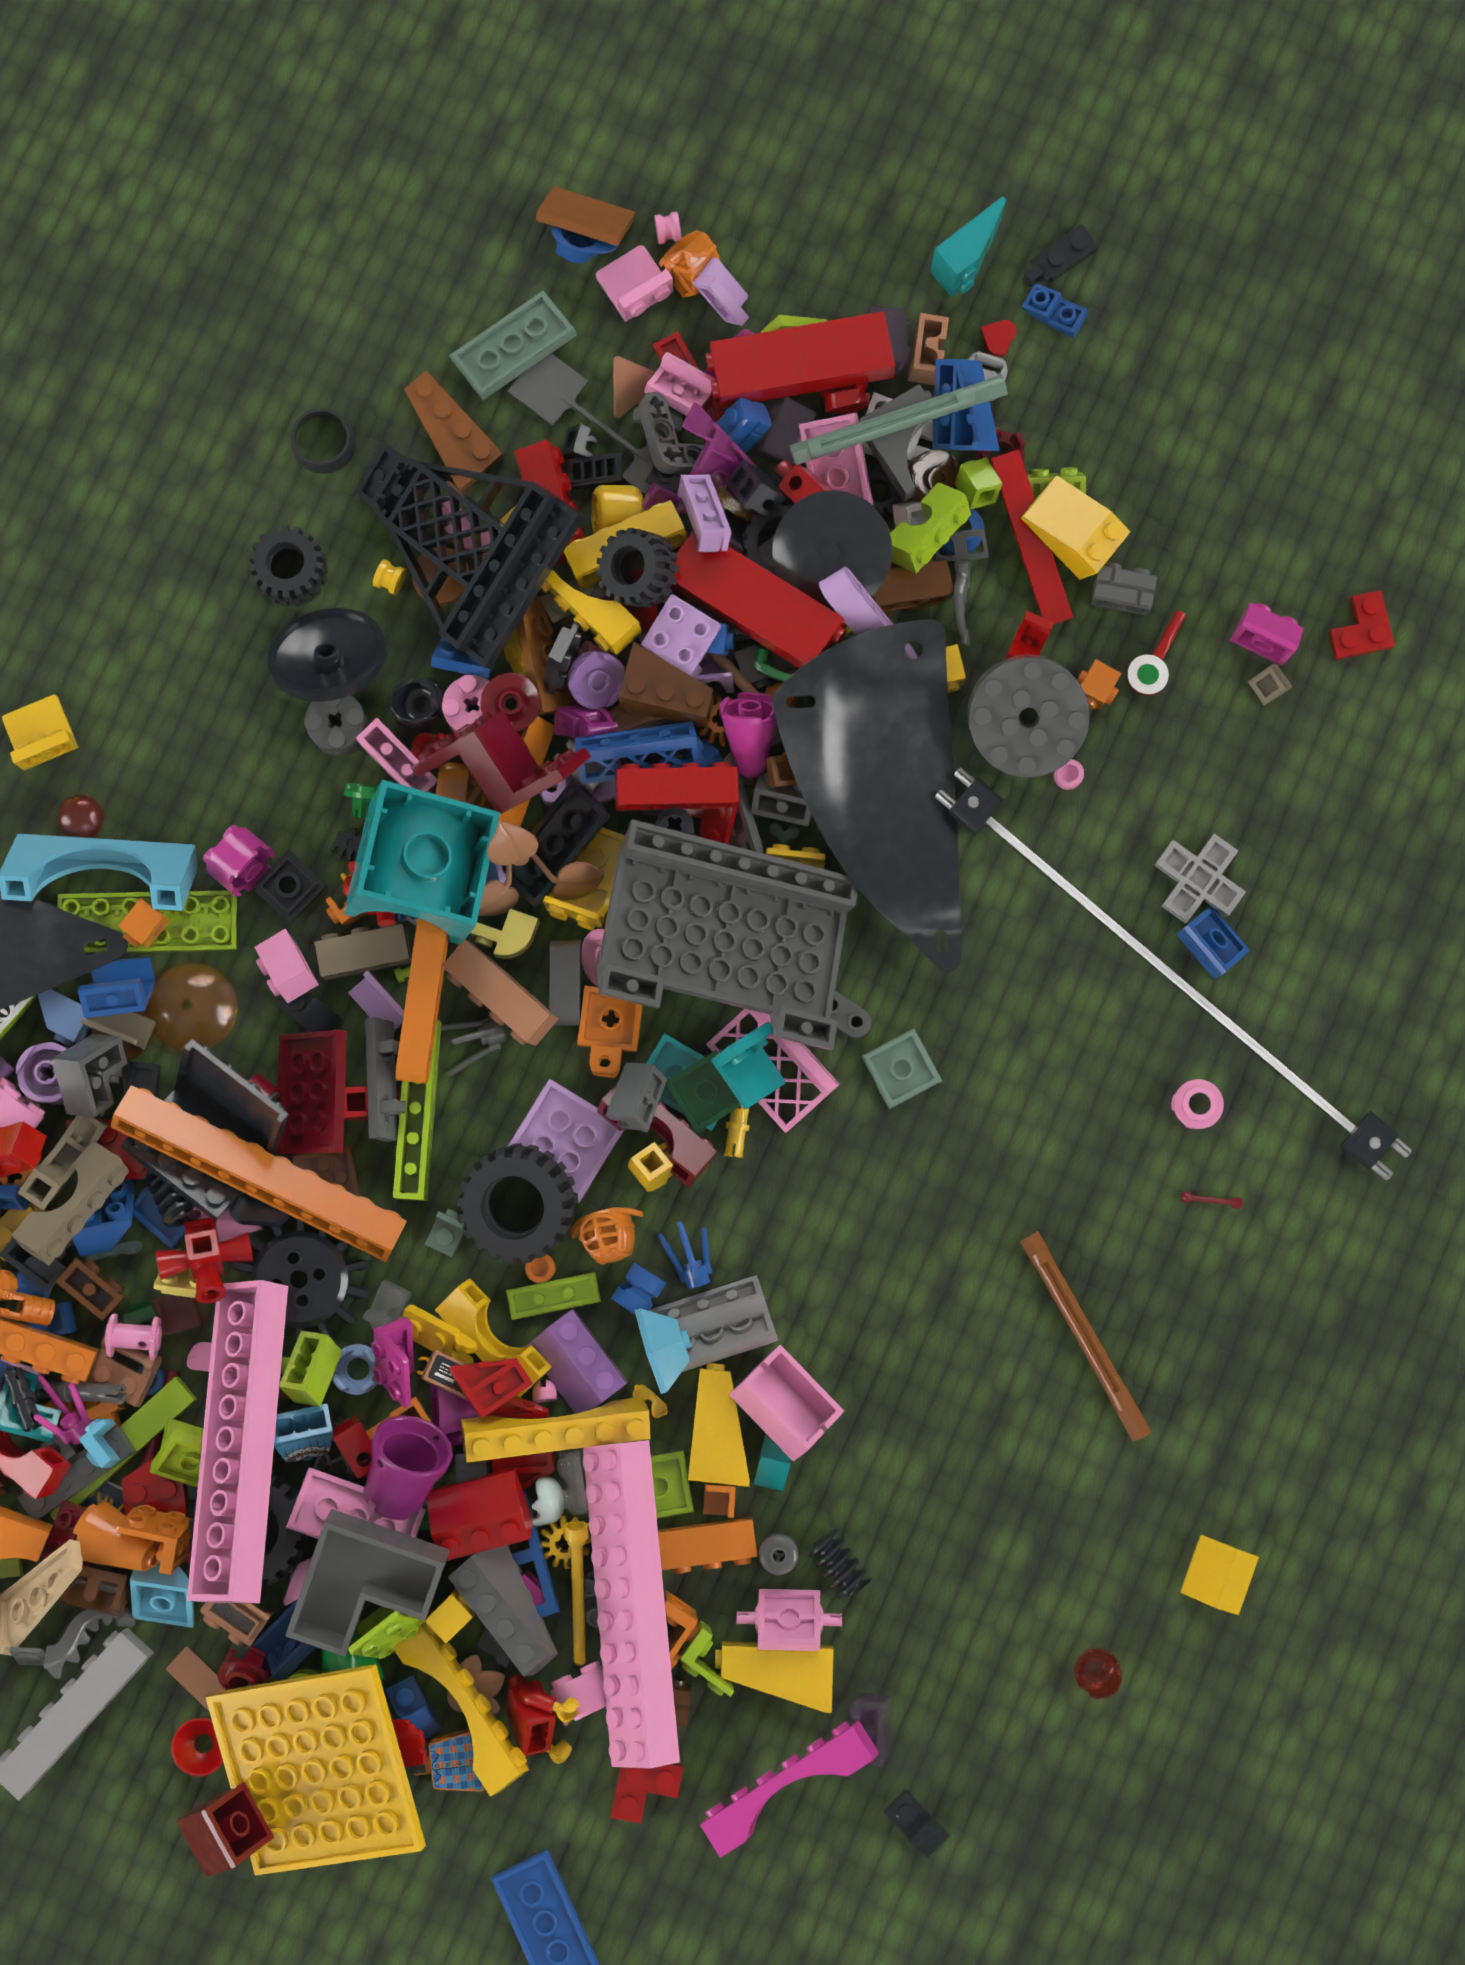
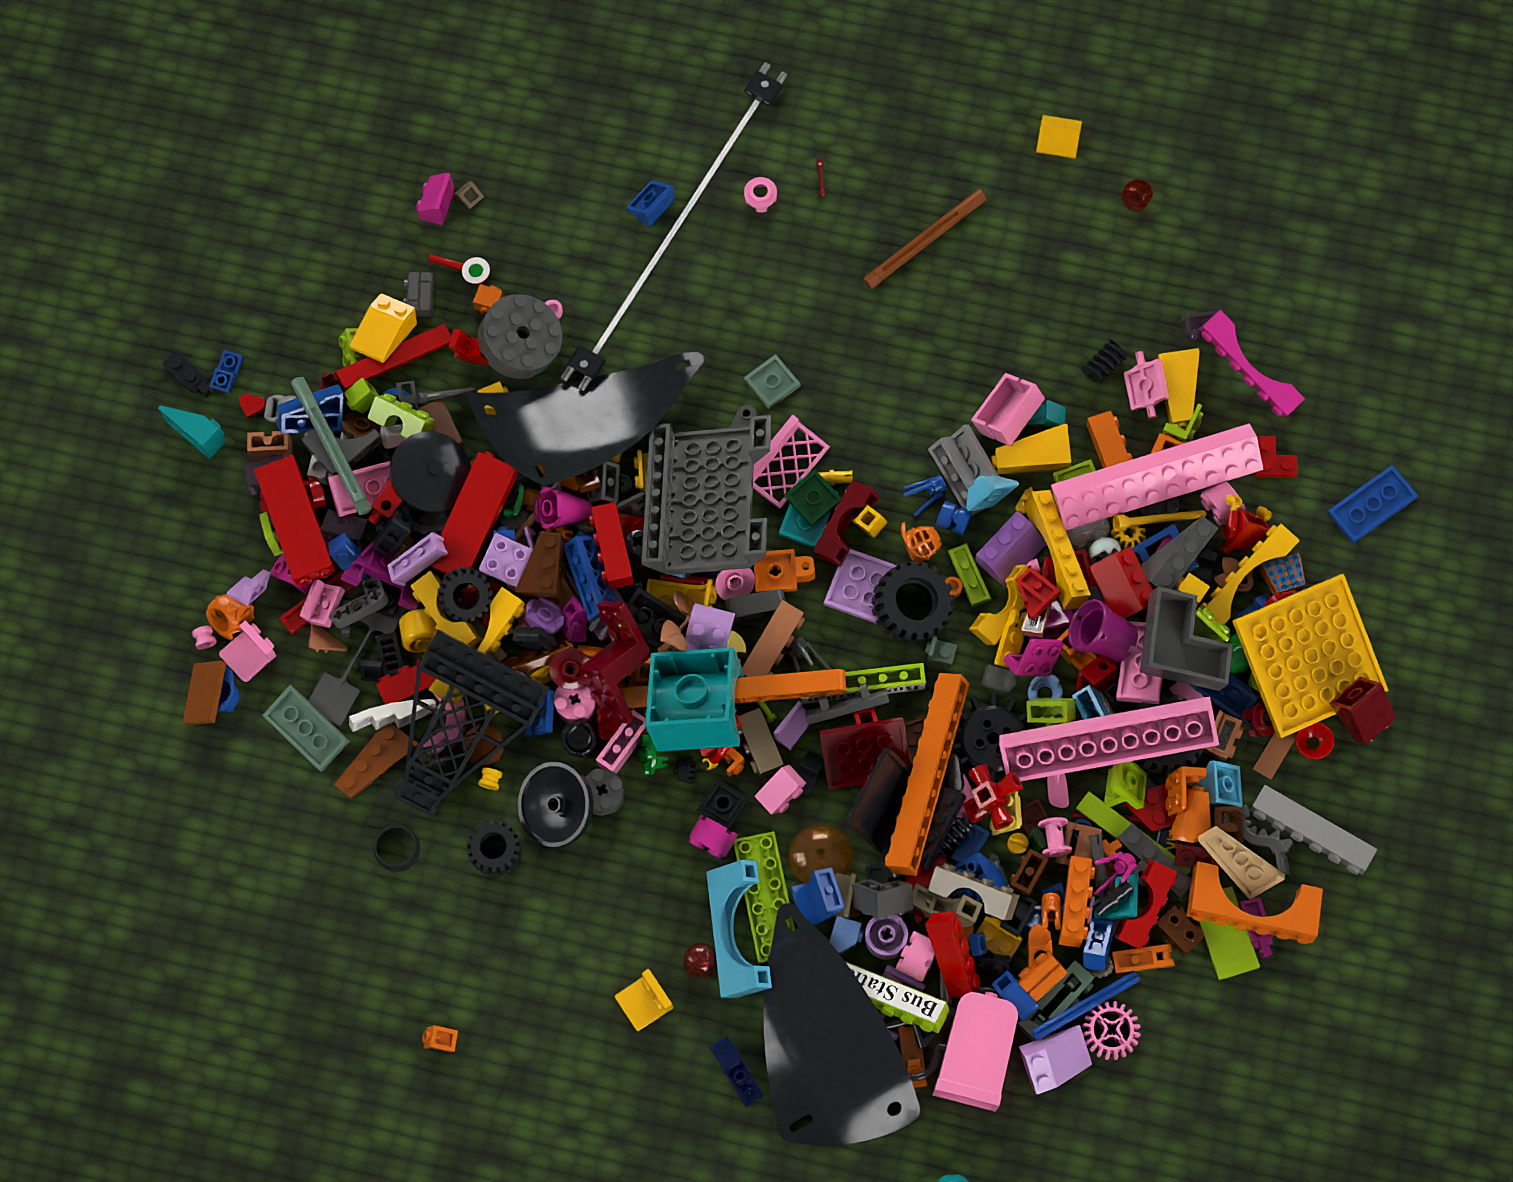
camera: 95 degrees left, 10 degrees down
medium azure bracket [79,1418,121,1468] -> none
orange brick [118,898,170,948] -> none
dark grey hinge [606,1063,667,1132] -> none
orange panel [703,1482,736,1518] -> none
teal bracket [711,1021,785,1109] -> none
dark grey head [759,1533,799,1575] -> none
lavender beam [819,566,918,659] -> none
black slope [884,1789,950,1857] -> none
light grey plate [1154,834,1246,923] -> none
red plate [1328,590,1395,660] -> none
none -> white slope [349,699,436,732]
none -> orange bracket [422,1025,458,1053]
none -> lavender brick [685,603,735,651]
none -> yellow tile [1007,833,1029,855]

